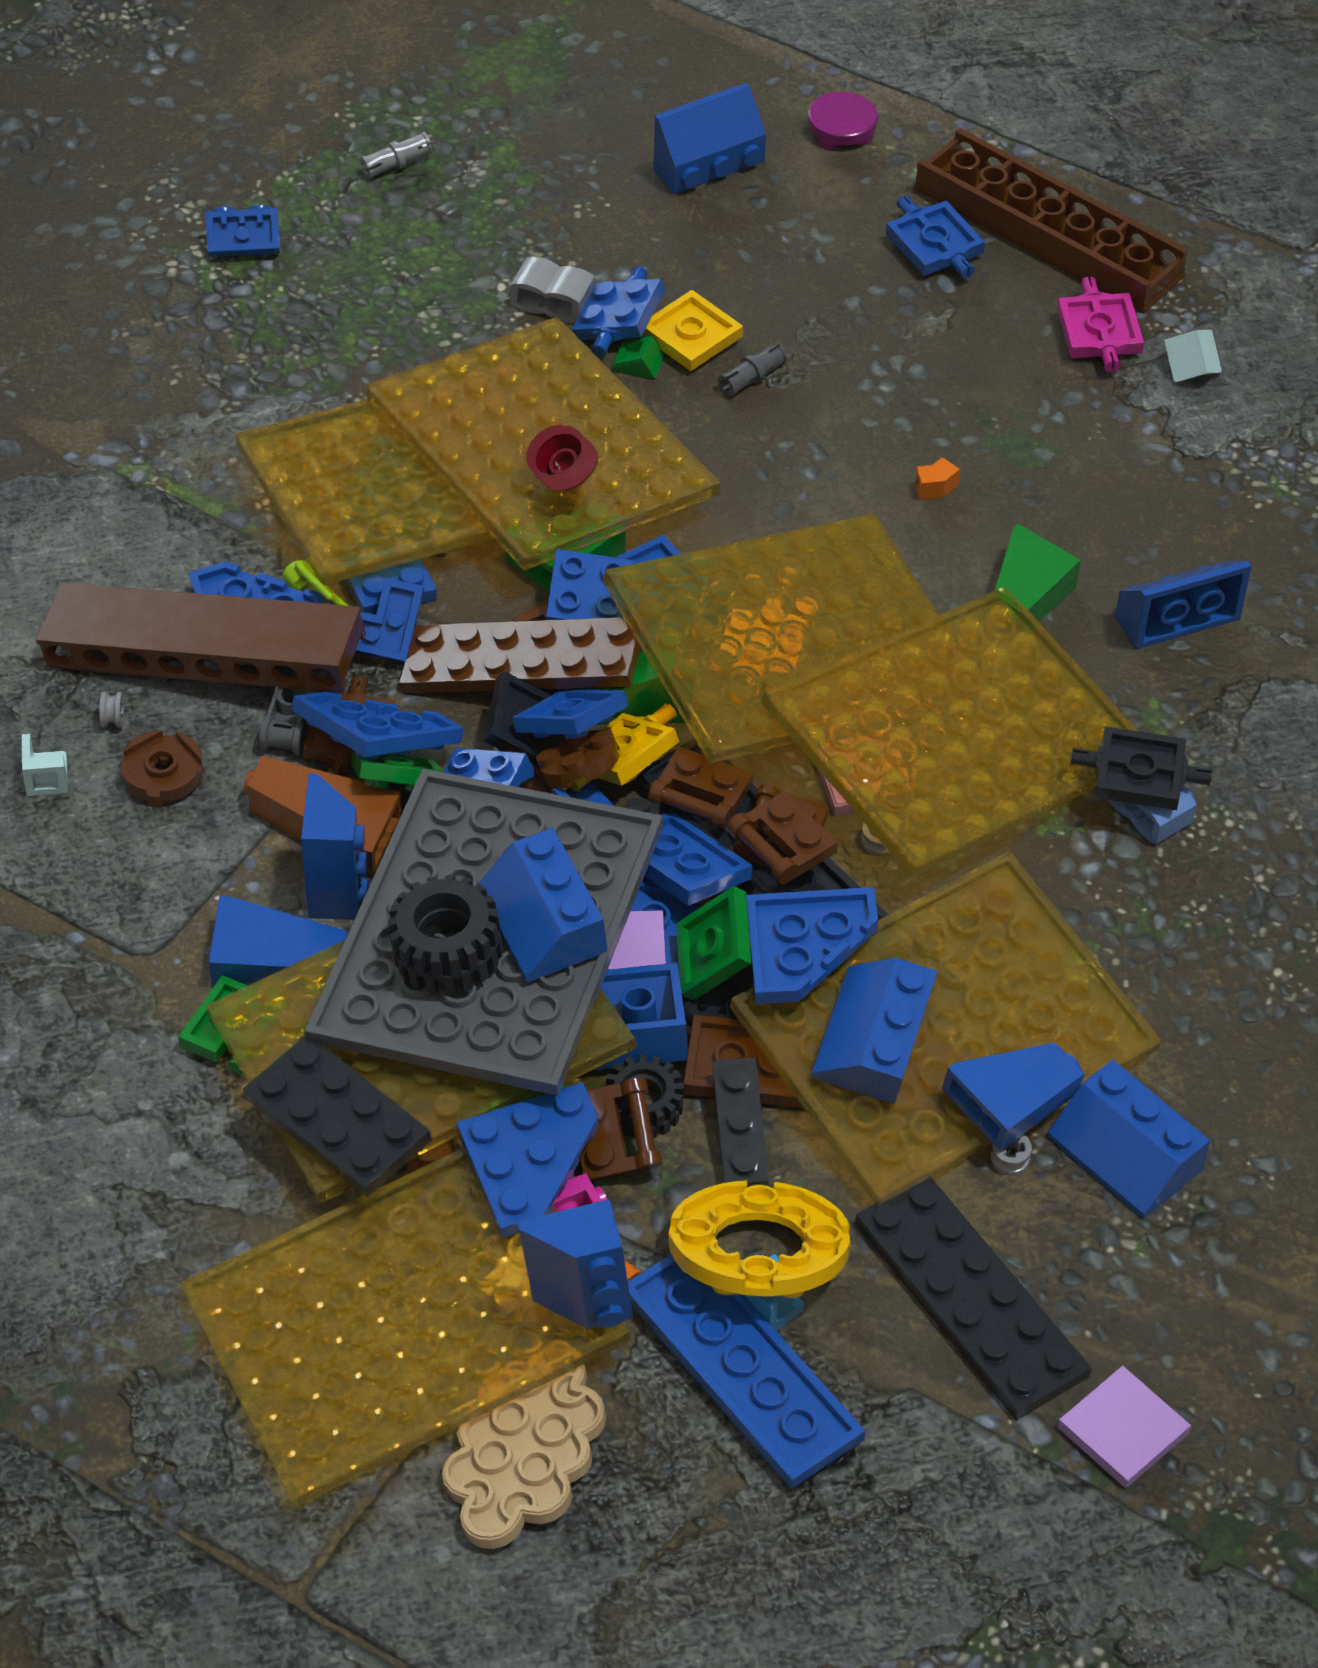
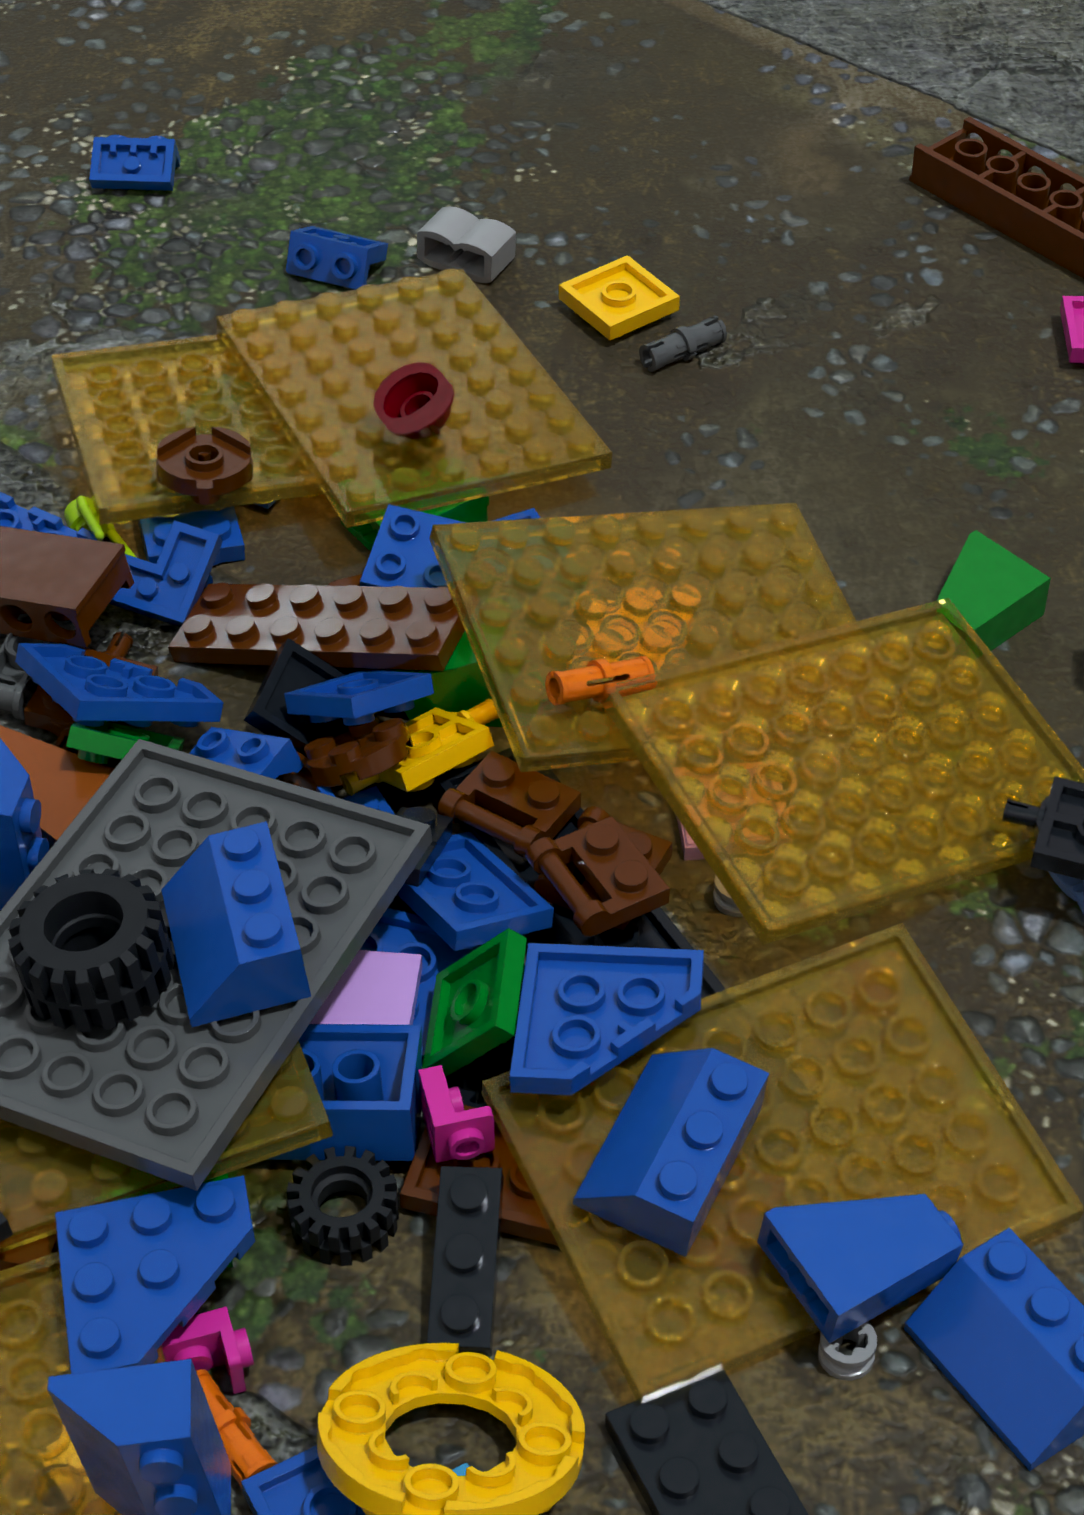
camera: 10 degrees right, 5 degrees down
light grey pin [360,132,433,179] -> none
blue plate [572,266,665,357] -> none
reddish brown plate [580,1077,663,1182] -> none
green slope [612,336,664,379] -> none
blue slope [653,83,766,194] -> none
magenta tile [808,92,878,149] -> none
blue plate [886,195,985,279] -> none
orange piece [915,457,960,500] -> none
none -> reddish brown plate [156,427,253,505]
none -> blue bracket [286,226,388,290]
none -> dark pink bracket [418,1065,495,1163]
none -> orange pin [545,656,655,705]

